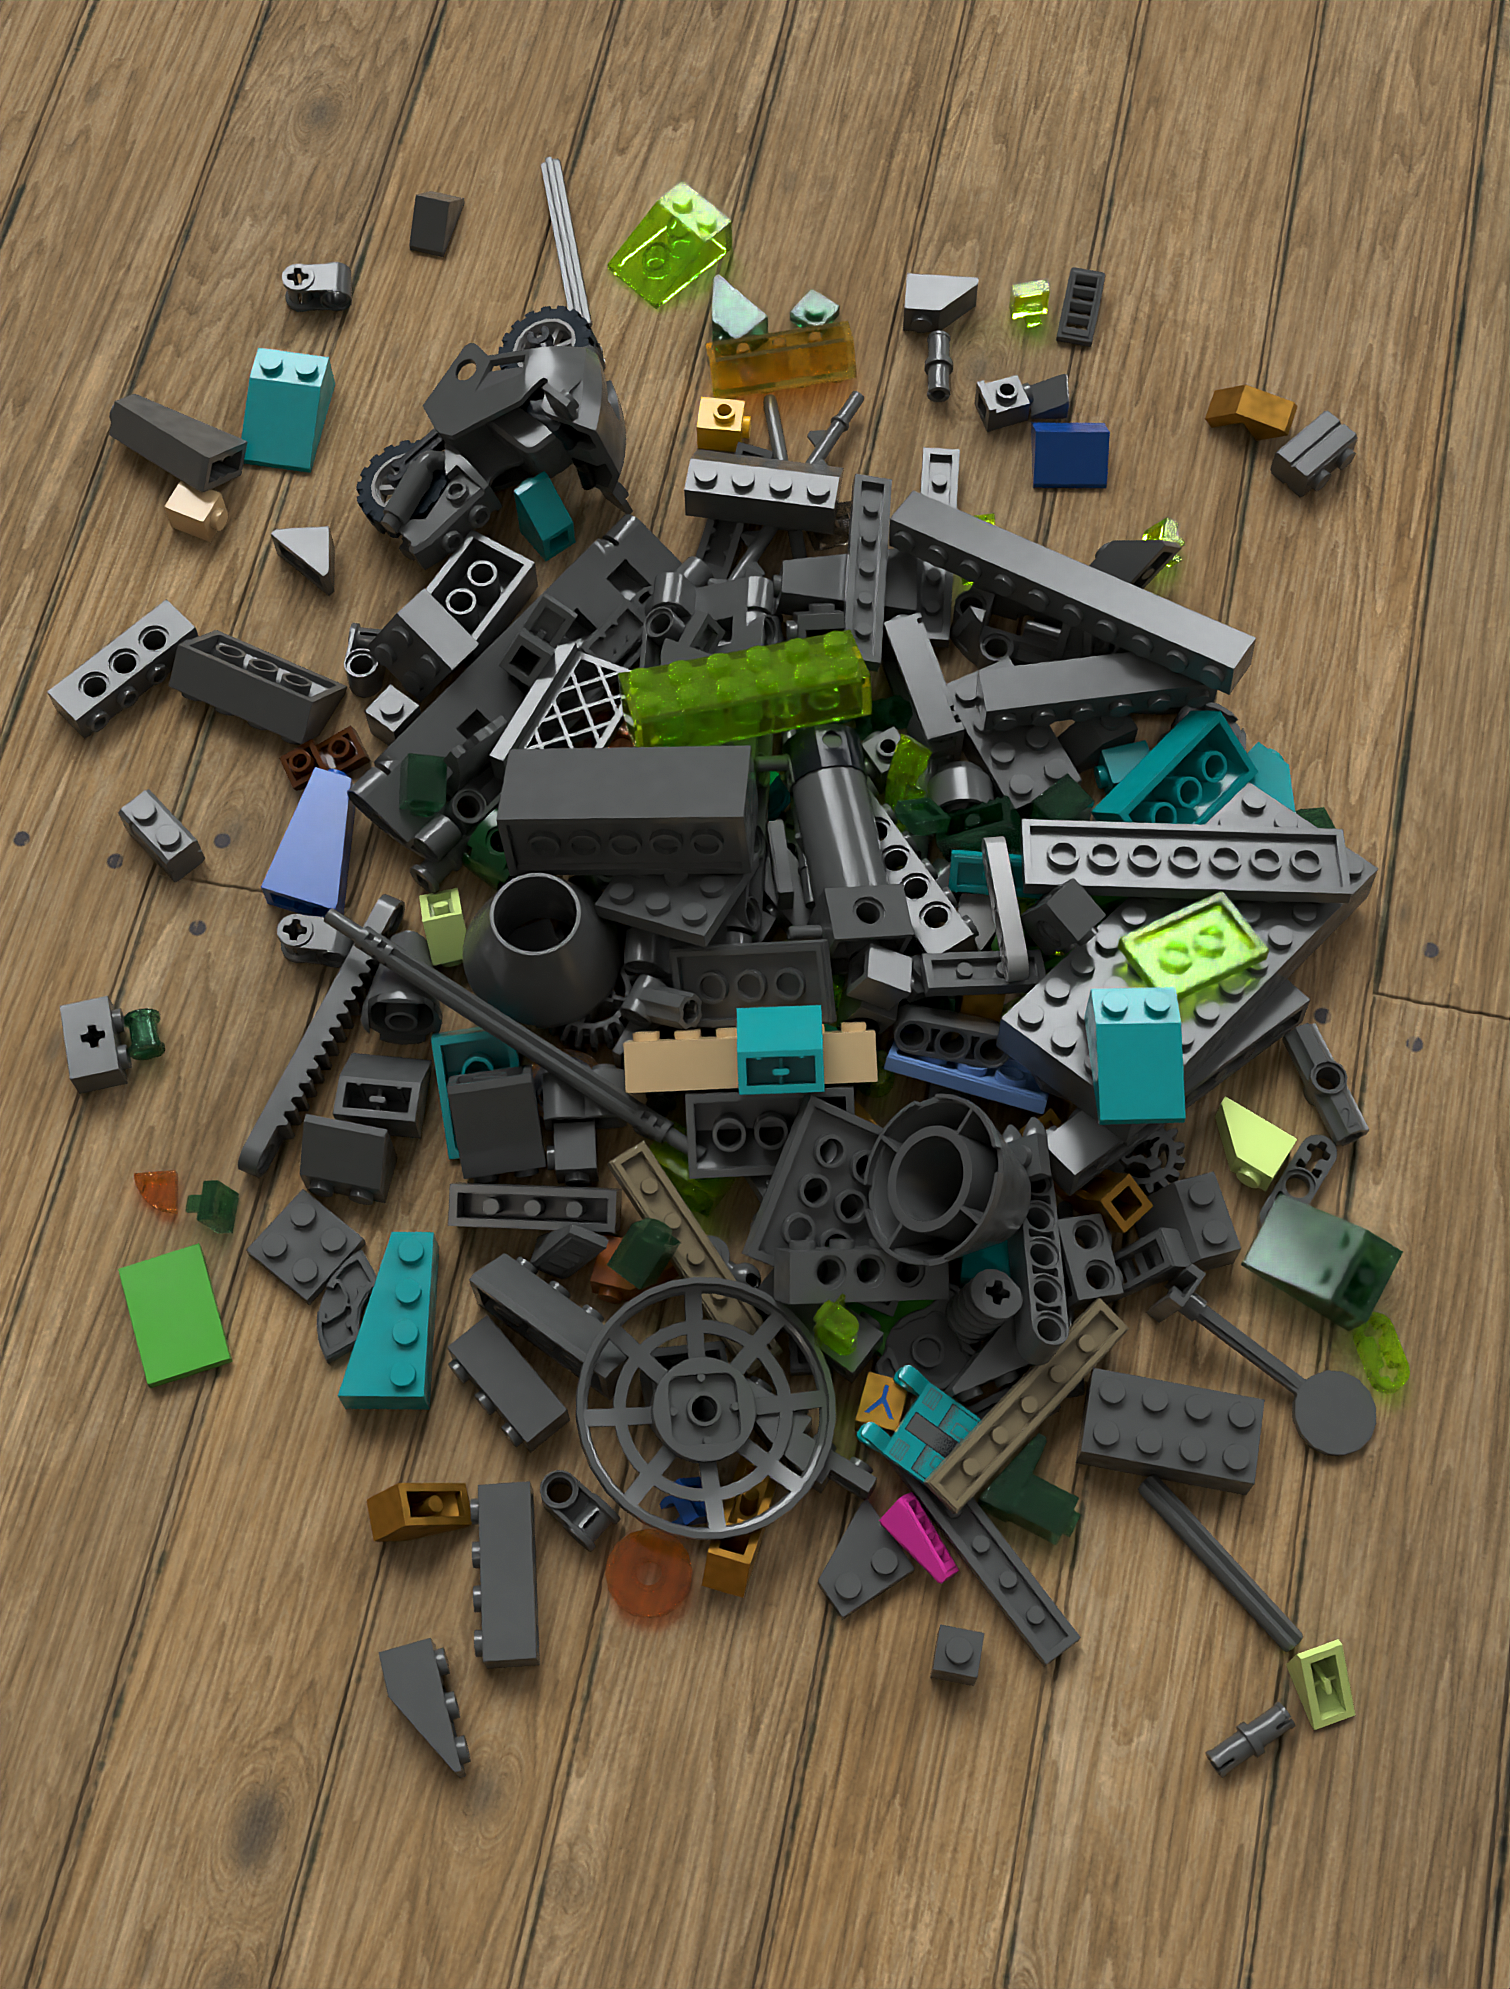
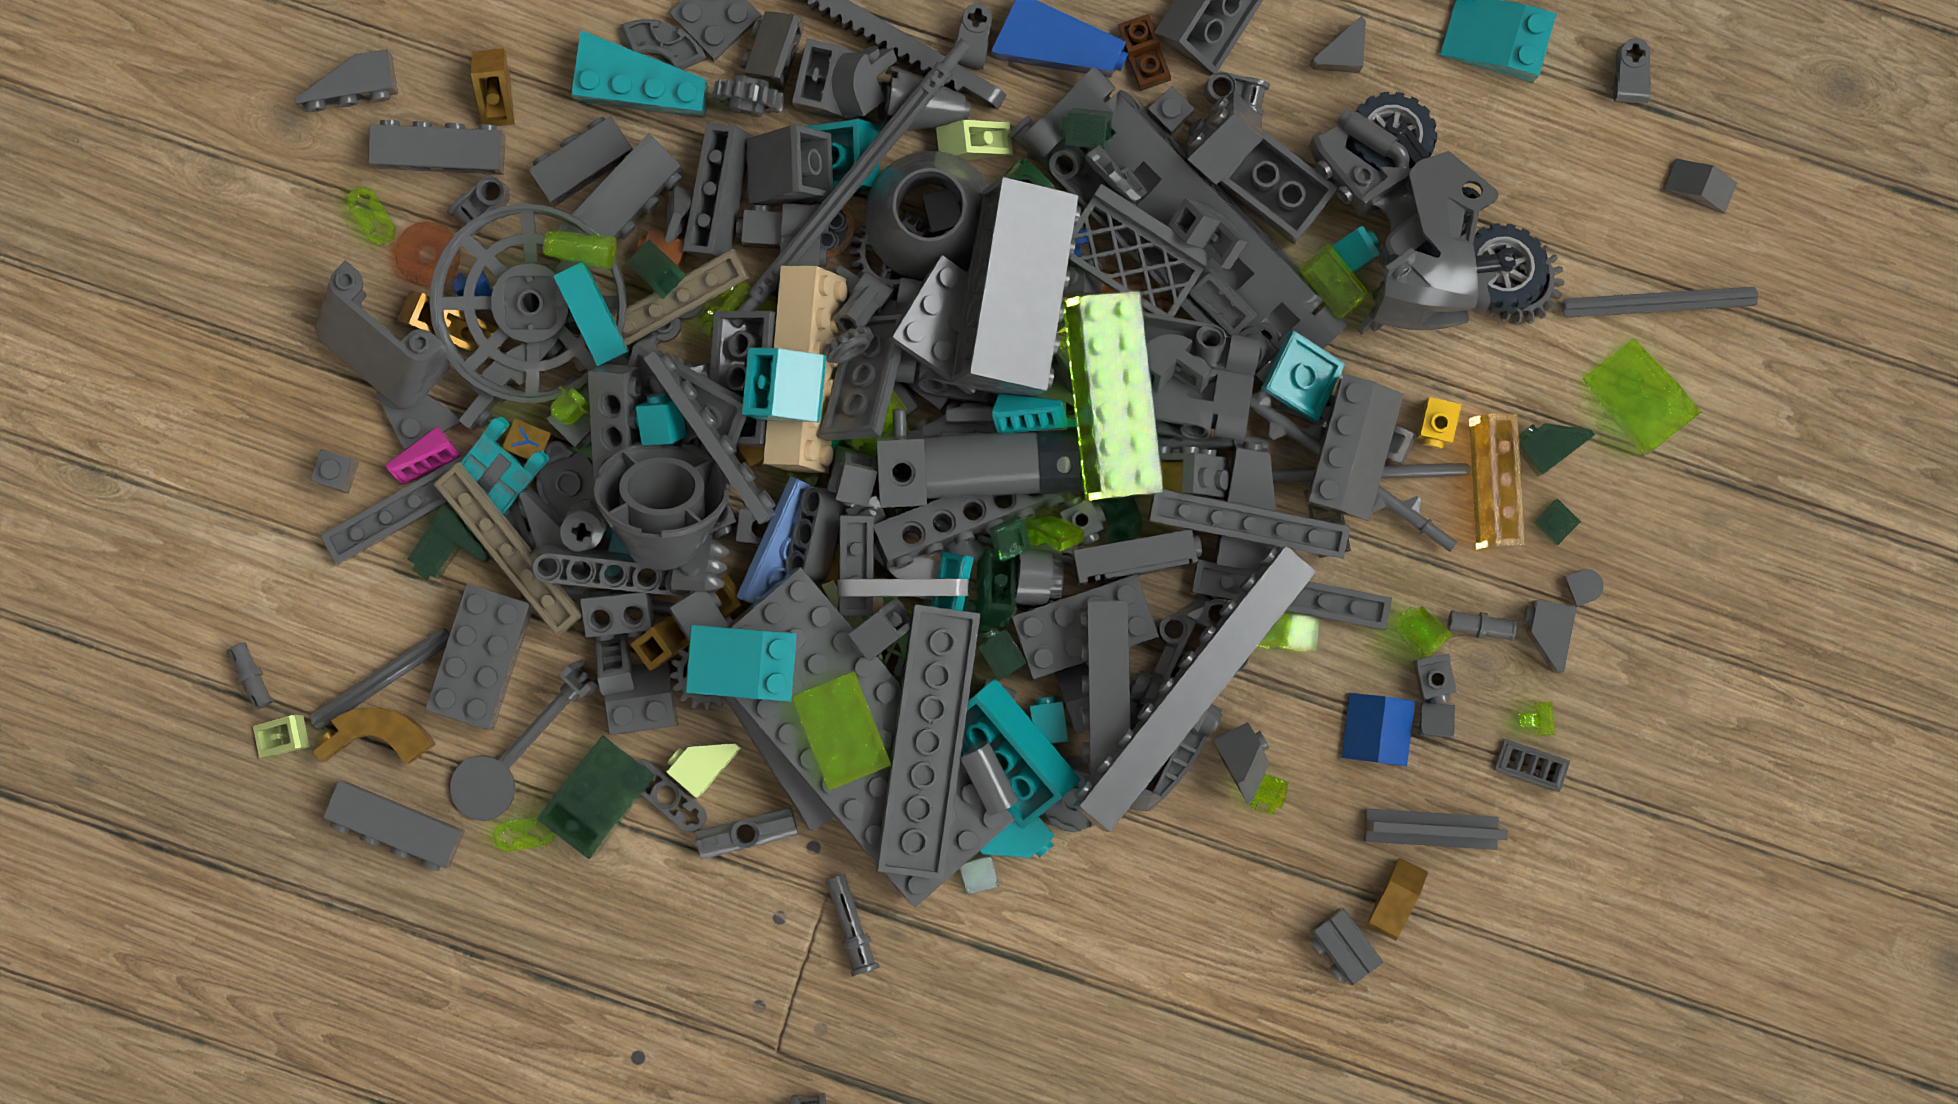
camera: 100 degrees right, 20 degrees up
none -> pearl gold arch [312,707,436,764]
none -> dark grey windscreen [315,260,451,409]
none -> dark grey brick [323,780,465,871]
none -> clear neon green beam [347,187,396,245]
none -> clear neon green axle [543,230,617,270]
none -> teal tile [553,261,629,366]
none -> teal brick [635,393,687,446]
none -> dark grey plate [643,350,776,524]
none -> dark grey gear [712,75,785,117]
none -> dark grey gear [823,326,874,363]
none -> dark grey pin [826,874,880,976]
none -> dark grey brick [832,46,897,116]
none -> dark grey brick [960,740,1018,816]
none -> teal slope [992,394,1068,433]
none -> teal tile [1261,331,1345,421]
none -> clear neon green slope [1300,243,1369,319]
none -> dark grey fence [1364,809,1508,850]
none -> clear neon green slope [1394,606,1453,659]
none -> dark grey tile [1564,569,1603,607]

